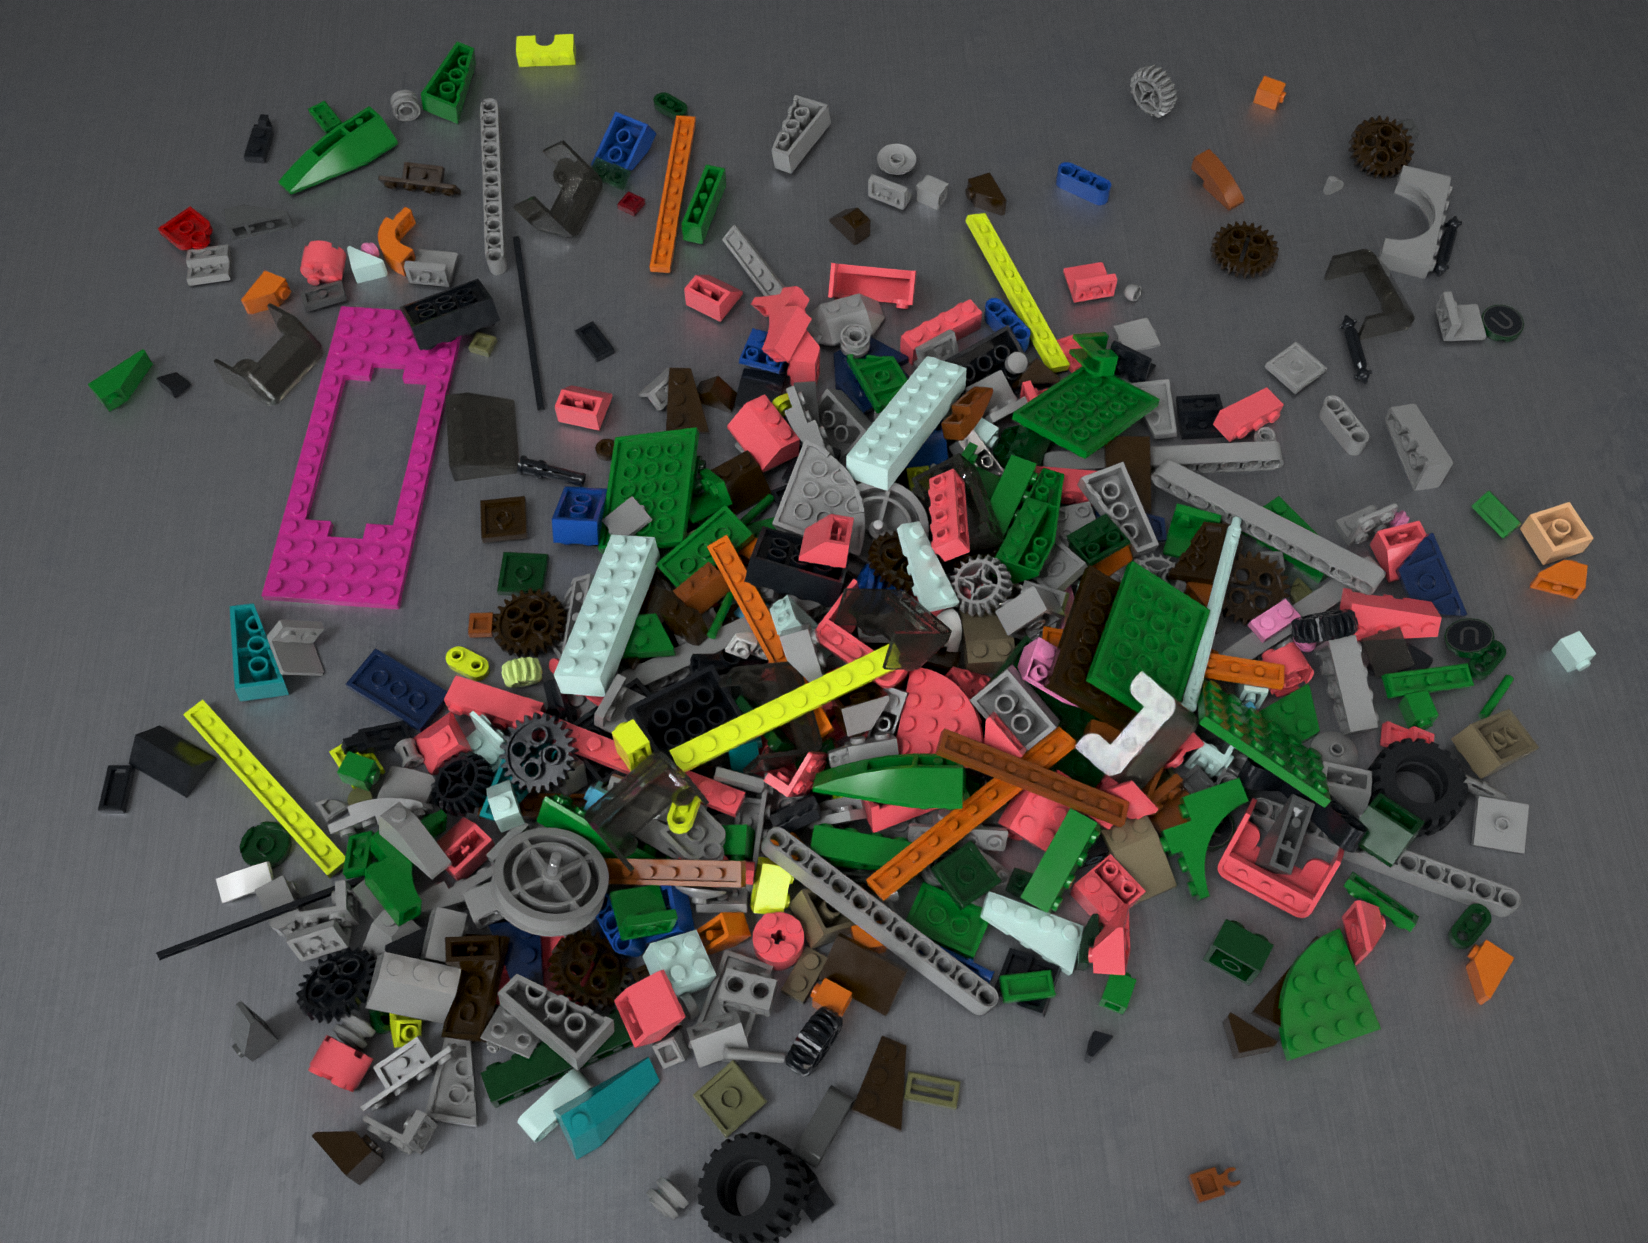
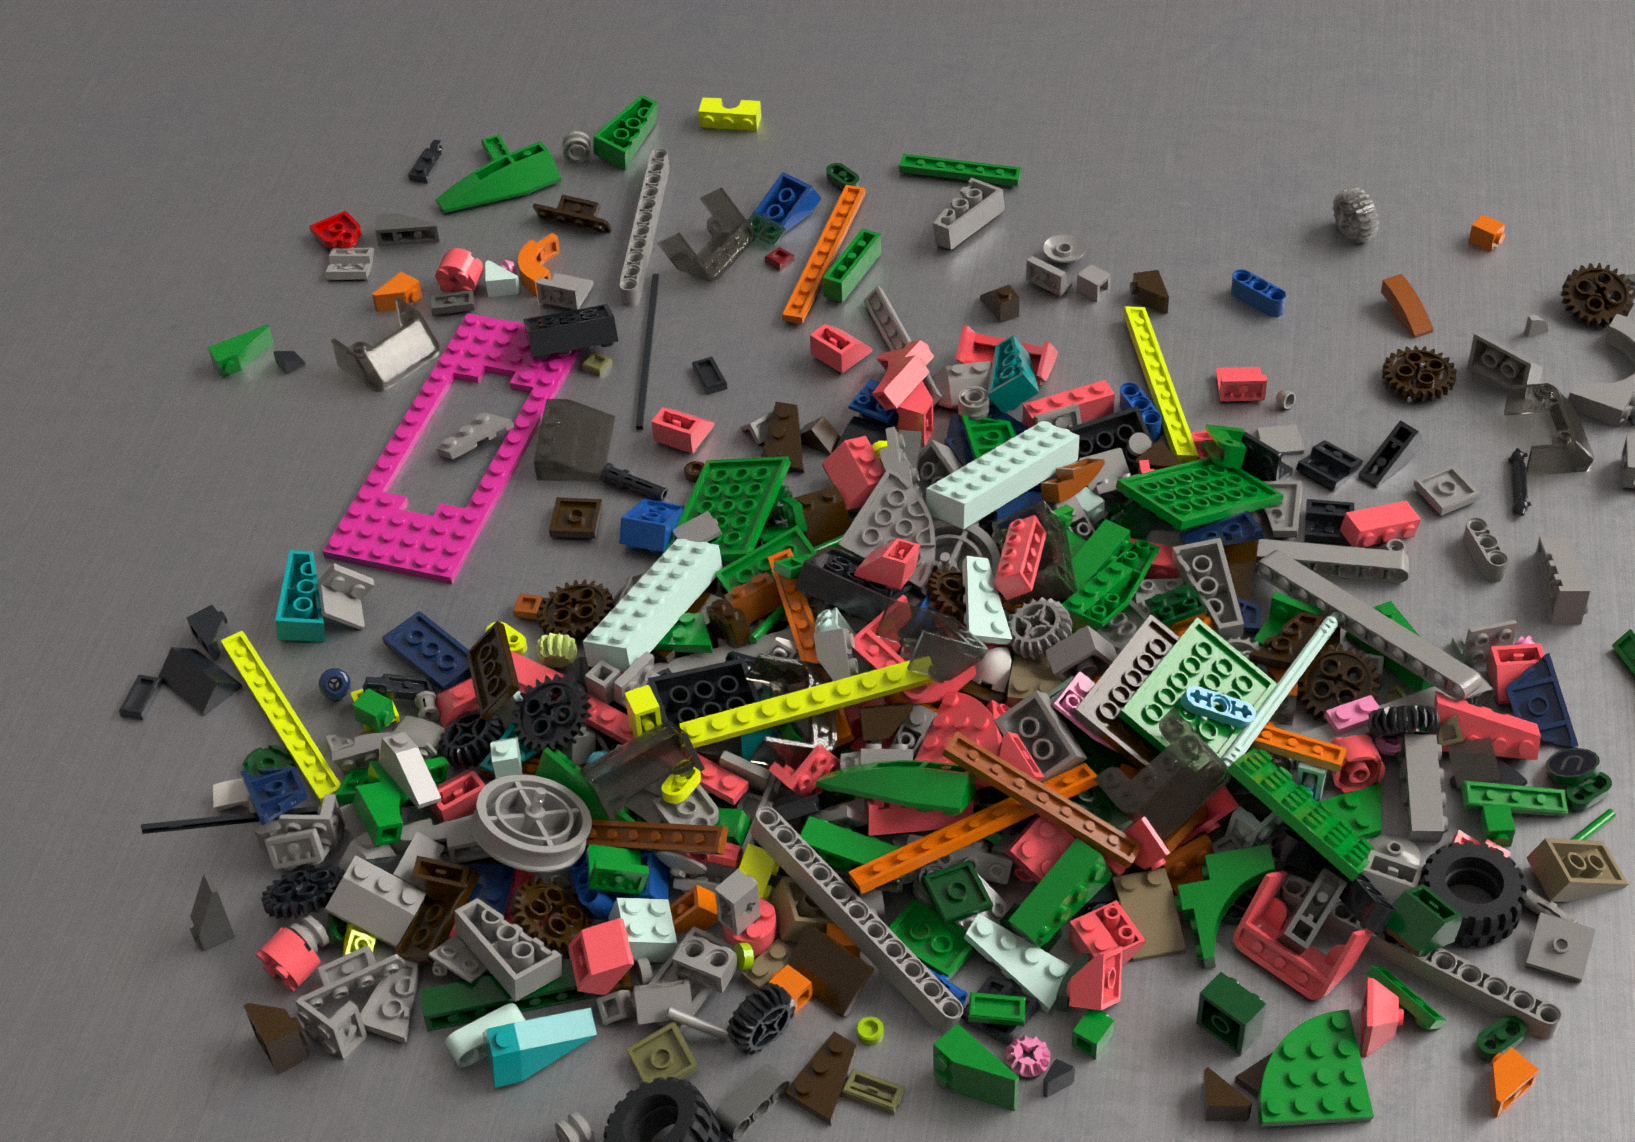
camera: 15 degrees right, 15 degrees down
dark green tile [497,552,549,596] -> none
none -> black slope [187,605,228,662]
none -> dark blue wing [240,766,308,825]
none -> dark blue head [318,668,351,700]
none -> light grey wing [436,412,514,460]
none -> dark brown tile [467,621,520,721]
none -> light grey brick [585,660,621,705]
none -> light grey brick [715,869,761,936]
none -> lime tile [733,942,754,971]
none -> green plate [773,554,812,580]
none -> lime tile [856,1016,884,1046]
none -> green plate [899,153,1022,186]
none -> green slope [933,1023,1019,1110]
none -> teal wedge [987,335,1039,414]
none -> bright pink gear [1005,1034,1050,1077]
none -> dark blue wing [1179,511,1265,546]
none -> medium azure beam [1181,686,1256,728]
none -> black slope [1296,440,1363,490]
none -> black slope [1358,420,1424,487]
none -> dark tan tile [1437,715,1464,747]
none -> light grey slope [1467,331,1543,398]

